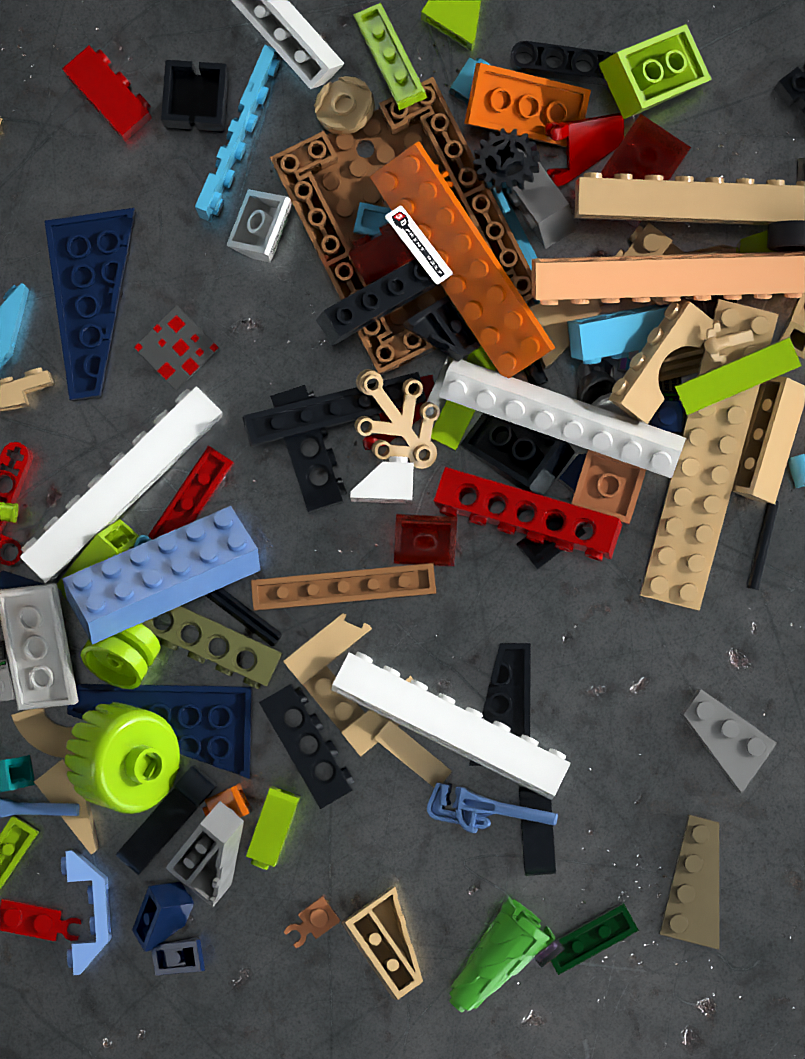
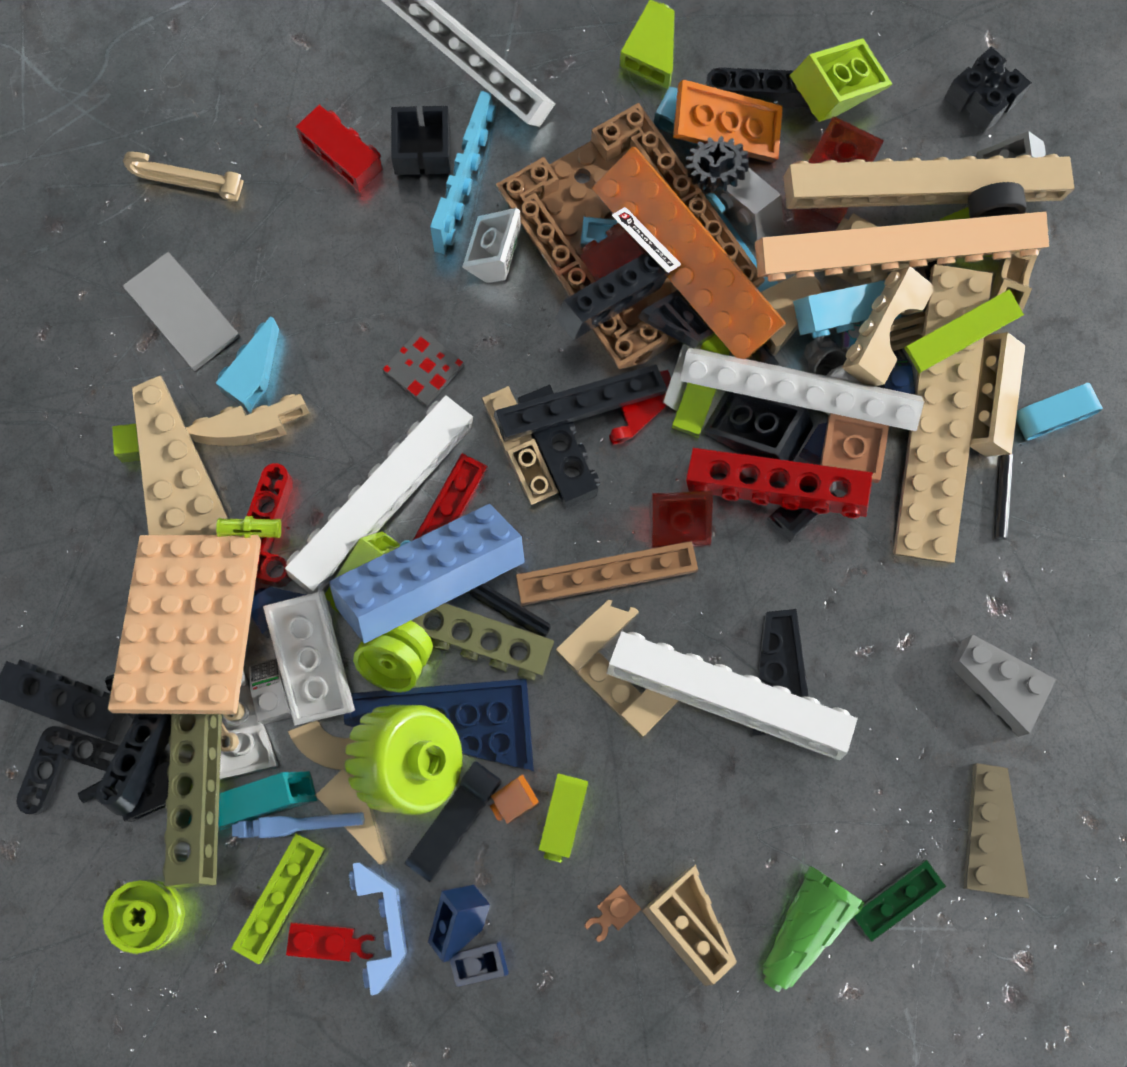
camera: 10 degrees left, 10 degrees down
dark blue wing [44,208,135,401] -> none
light grey wedge [166,801,244,908] -> none
black brick [259,684,355,809] -> none
tan tile [314,76,375,135] -> none
white slope [350,456,414,504] -> none
lime tile [353,3,427,110] -> none
tan plant [355,369,440,469] -> none
tan sticker [375,720,452,788] -> none
medium blue piece [427,782,558,833] -> none
black beam [519,787,556,876] -> none
clear purple tile [535,940,565,968] -> none
red flag [545,112,624,187] -> none
tan piece [704,322,754,365] -> none
none -> tan slope [481,386,558,505]

